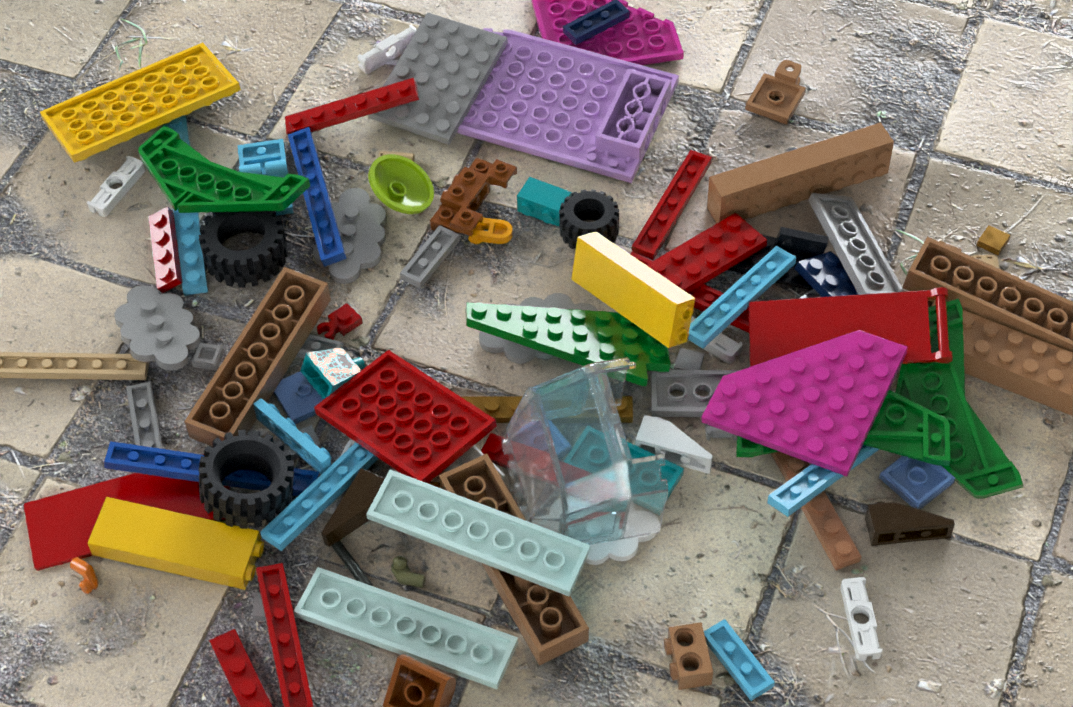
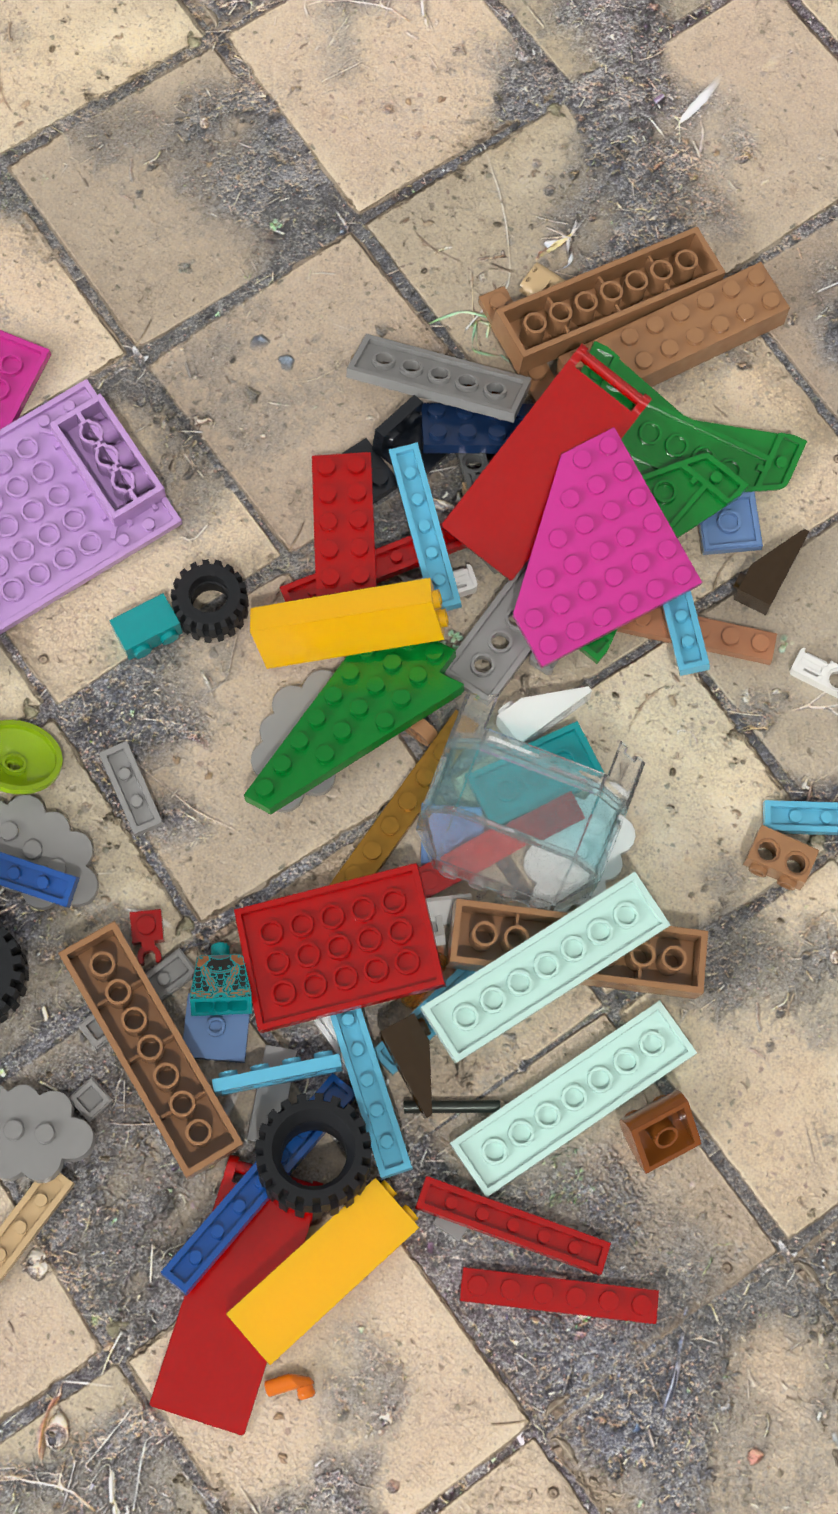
camera: 60 degrees left, 20 degrees up
light grey tile [126,381,163,449] -> none
olive arm [391,556,426,588] -> none
dark orange bracket [430,158,517,237] -> none
light orange plate [468,217,513,244] -> none
red plate [632,150,712,260] -> none
light grey tile [674,348,704,370] -> none
medium nougat brick [707,122,894,224] -> none
medium nougat plate [745,60,806,125] -> none
pearl gold tile [976,225,1010,256] -> none

